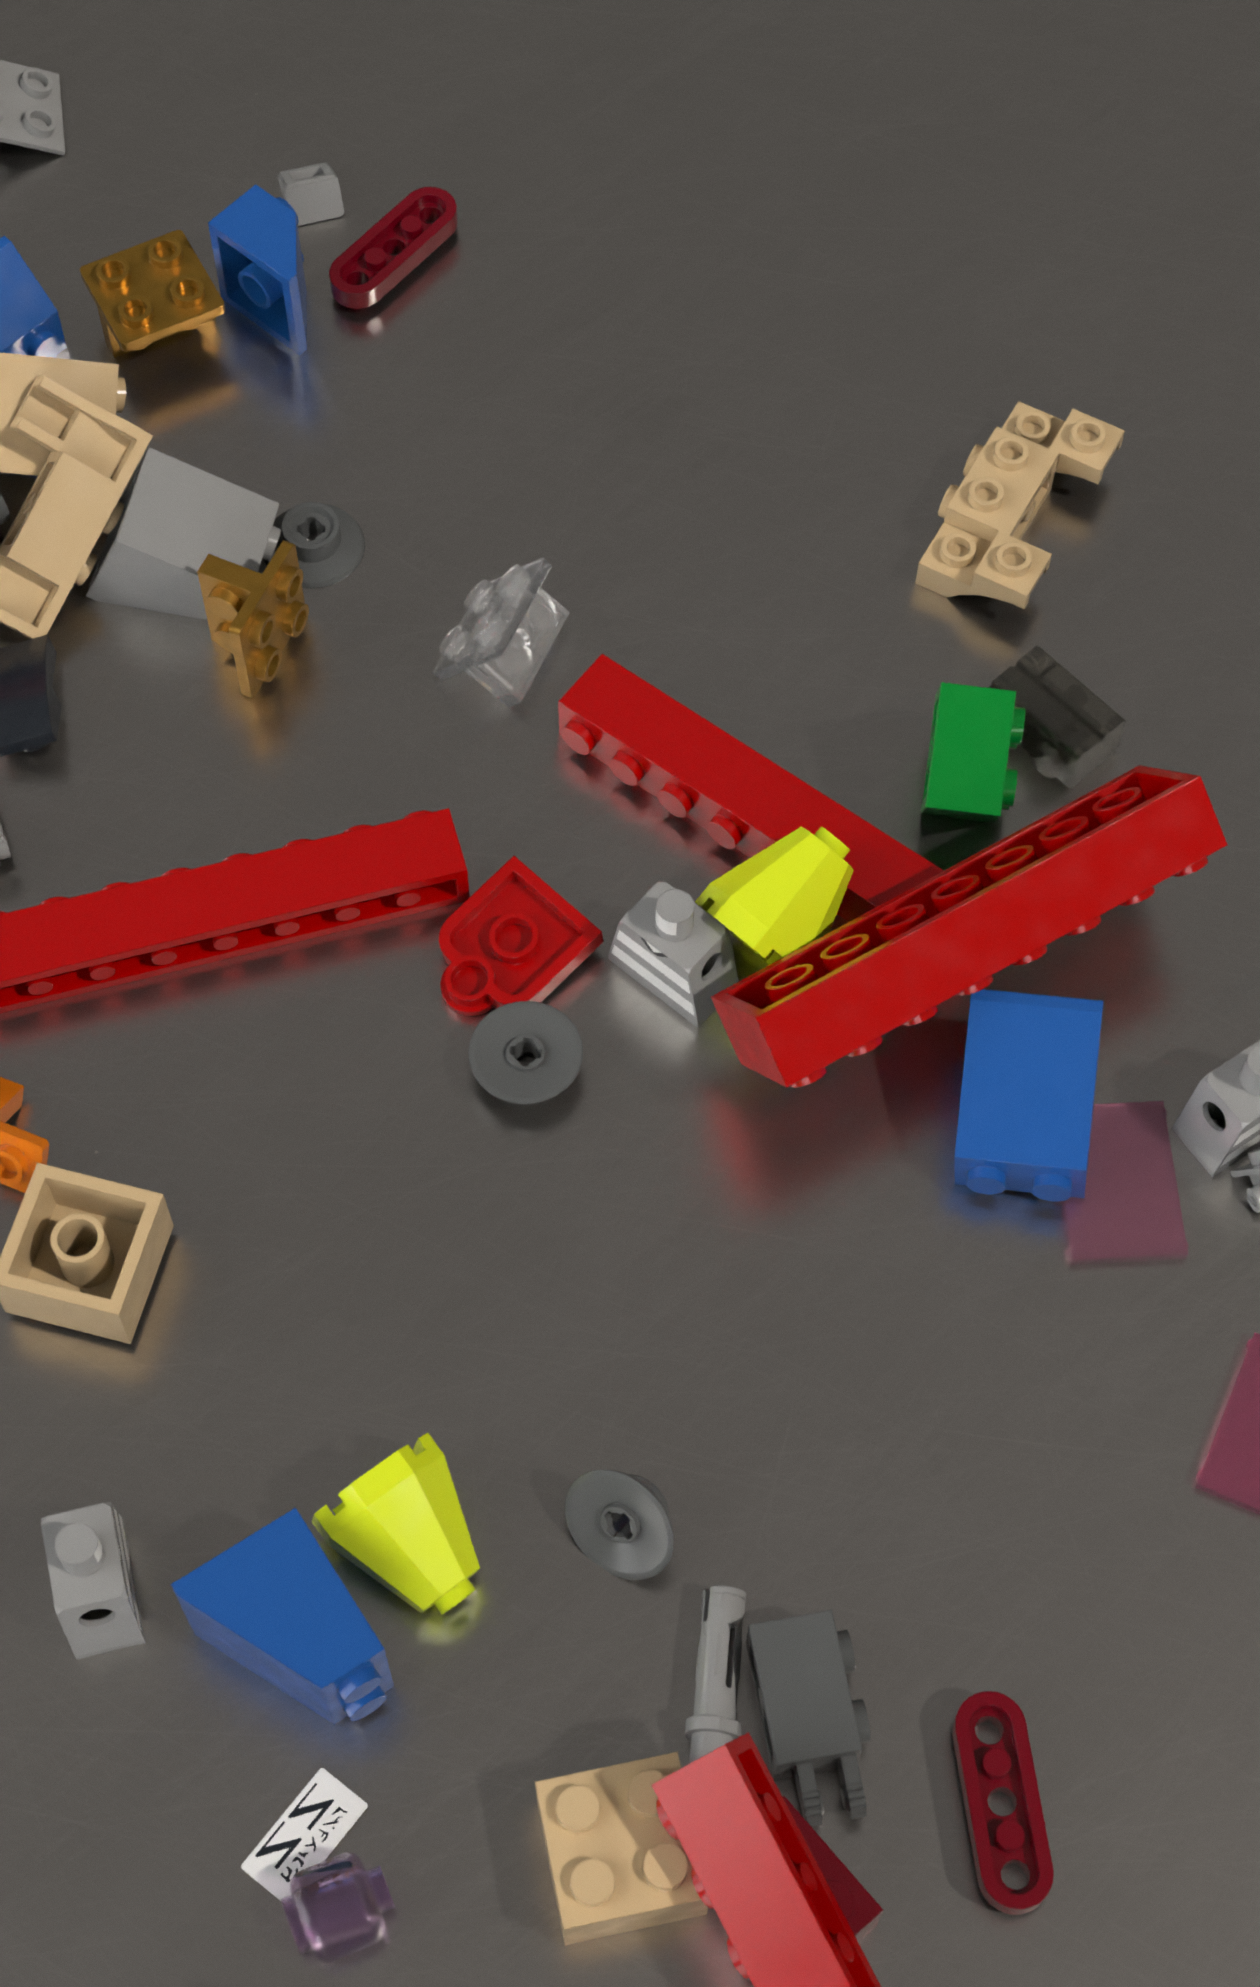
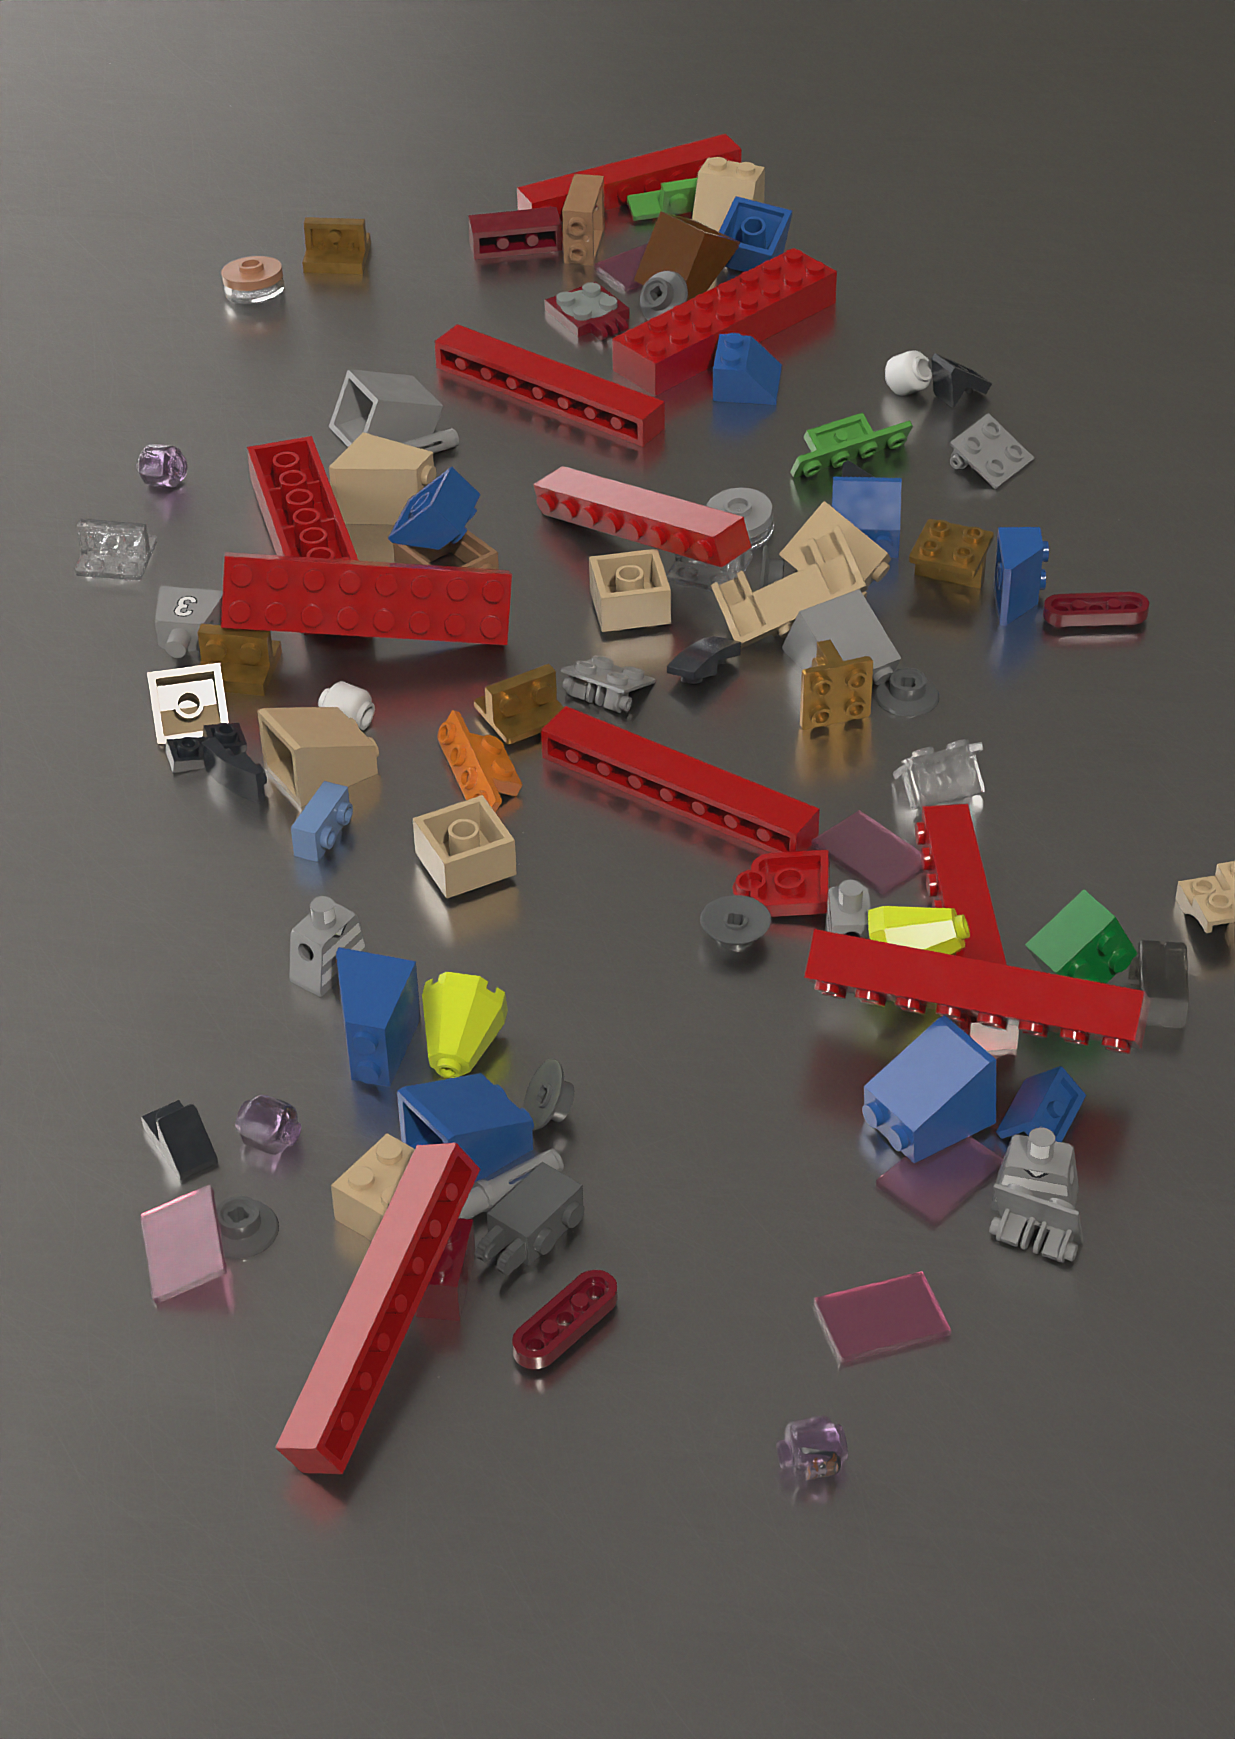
camera: 50 degrees right, 20 degrees down
white sticker [241,1768,368,1905] -> none
light grey slope [277,162,344,226] -> none
none -> blue slope [397,1073,534,1182]
none -> clear pink piece [811,810,922,895]
none -> blue panel [996,1066,1086,1142]

